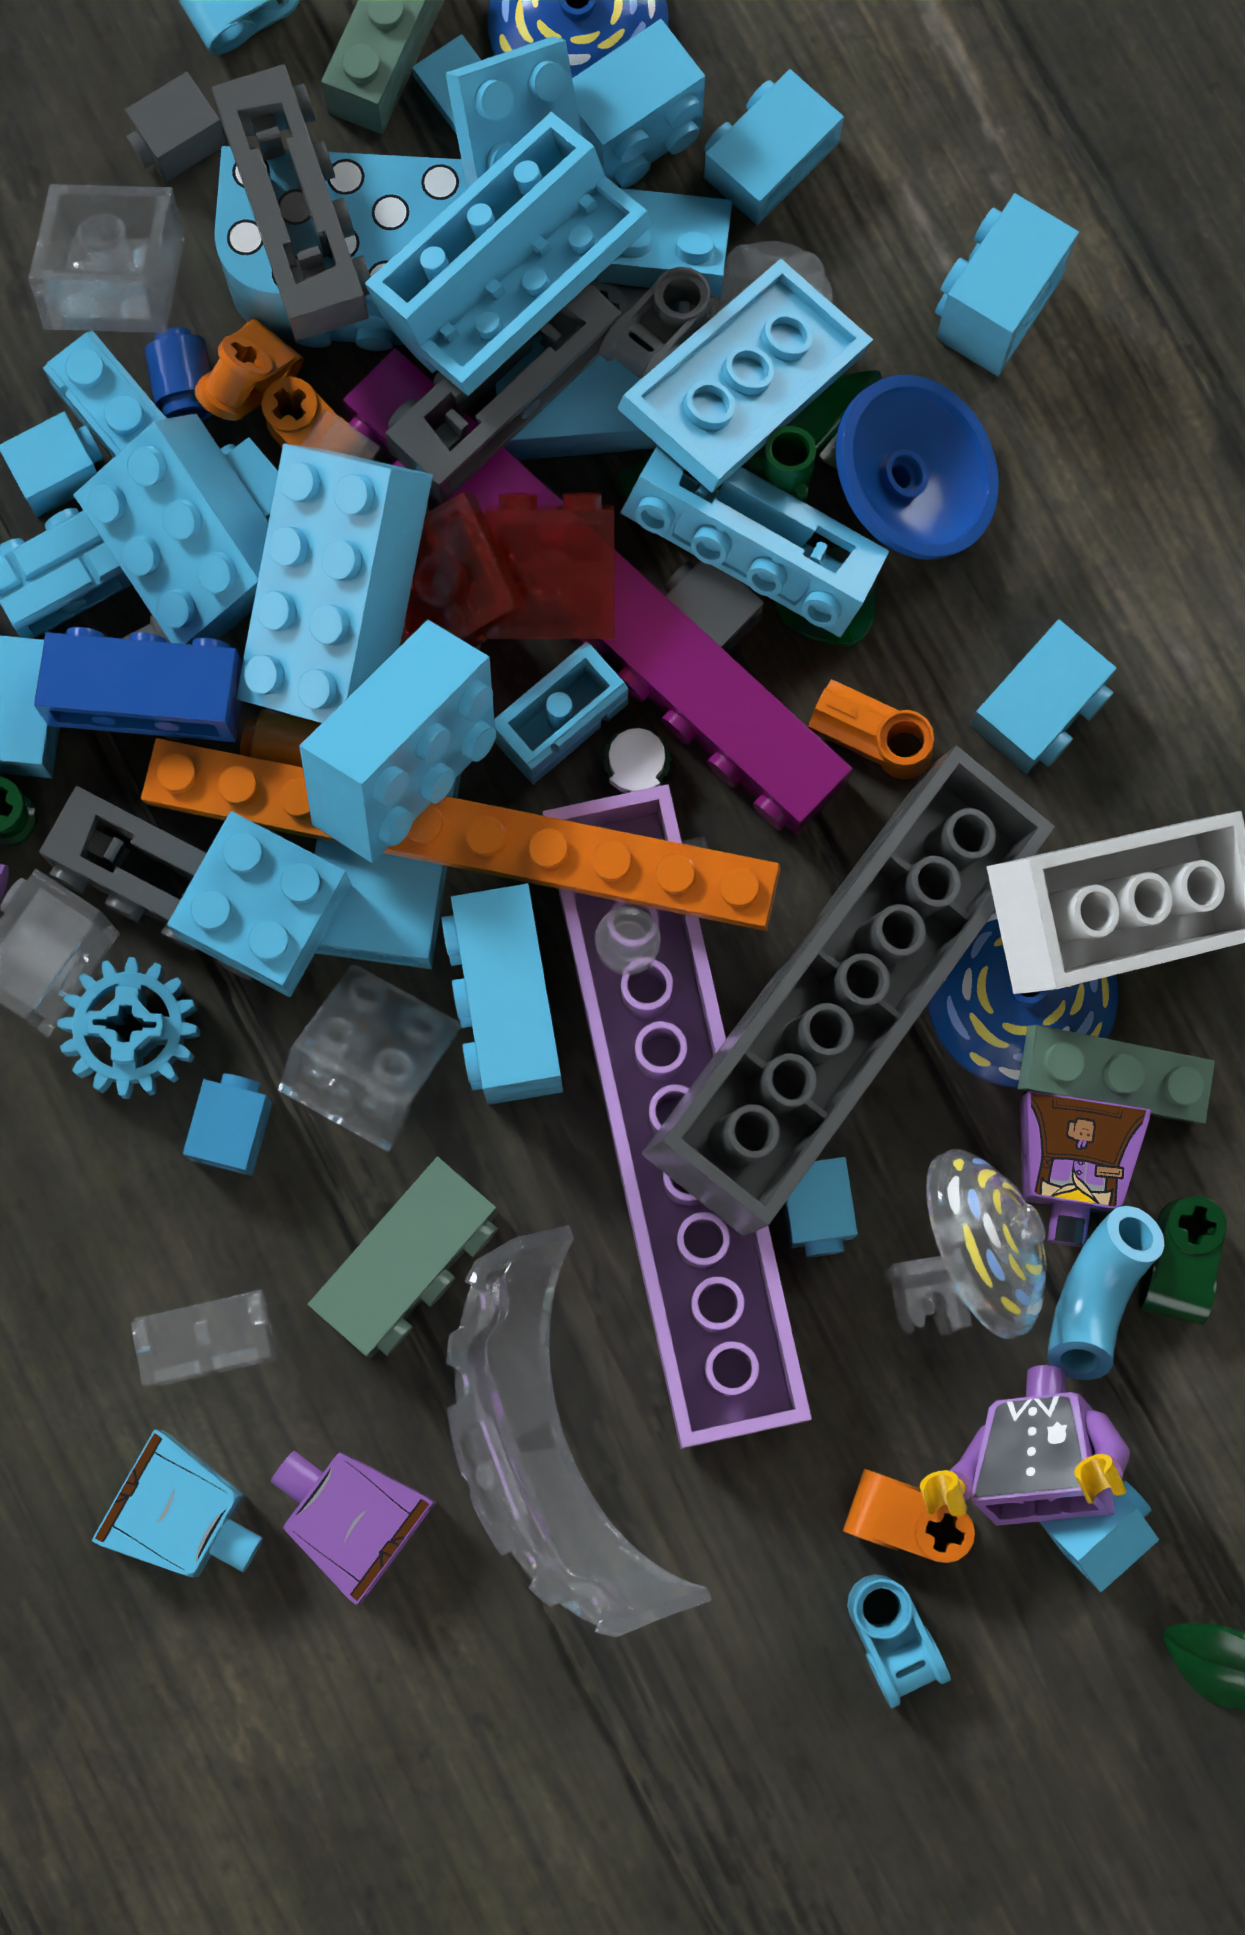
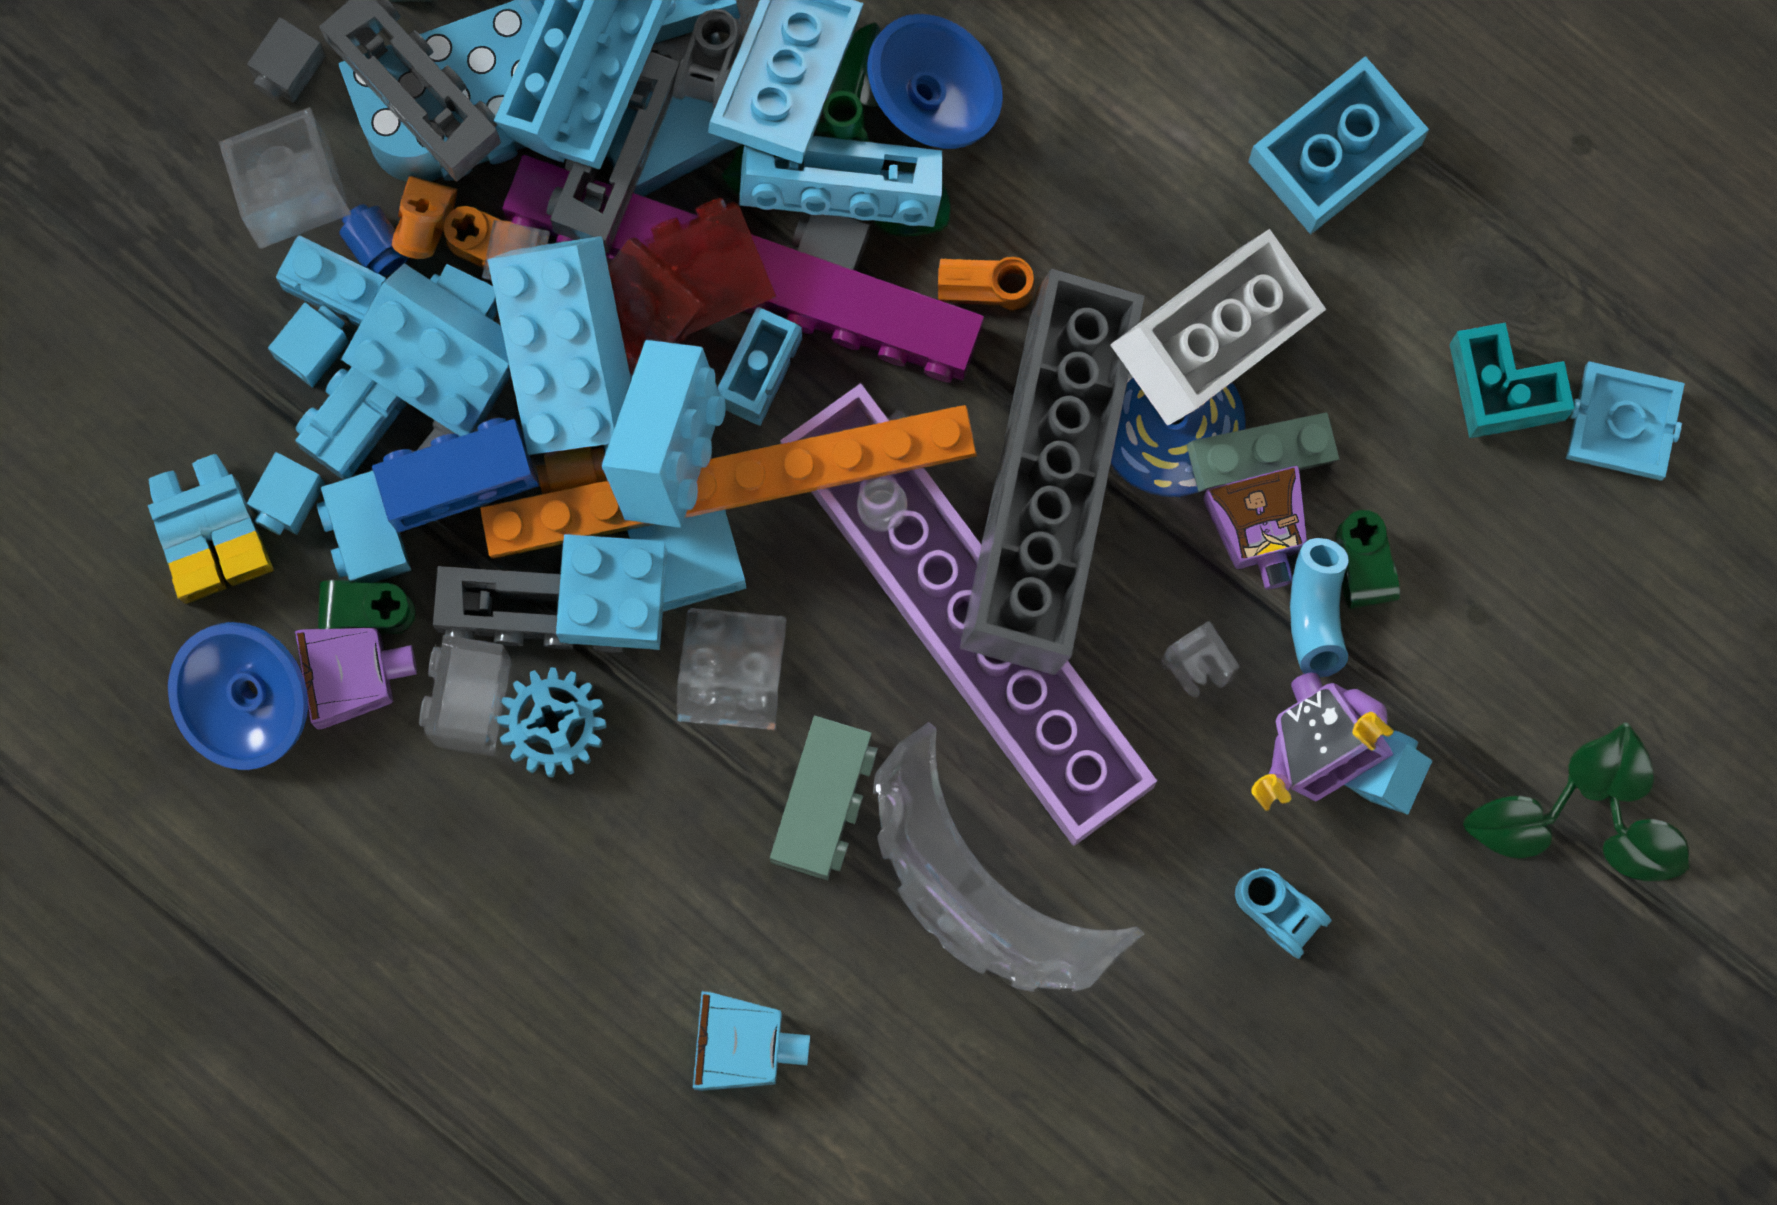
camera: 25 degrees left, 0 degrees up
clear hinge [131,1289,278,1388] -> none
dark azure brick [183,1073,273,1177] -> none
medium lavender torso [270,1450,437,1605] -> none
medium azure brick [441,883,563,1105] -> none
white piece [602,726,671,794] -> none
medium azure brick [783,1157,858,1257] -> none
orange piece [843,1469,975,1563] -> none
clear dish [926,1149,1047,1339] -> none
medium azure brick [970,619,1116,775] -> none

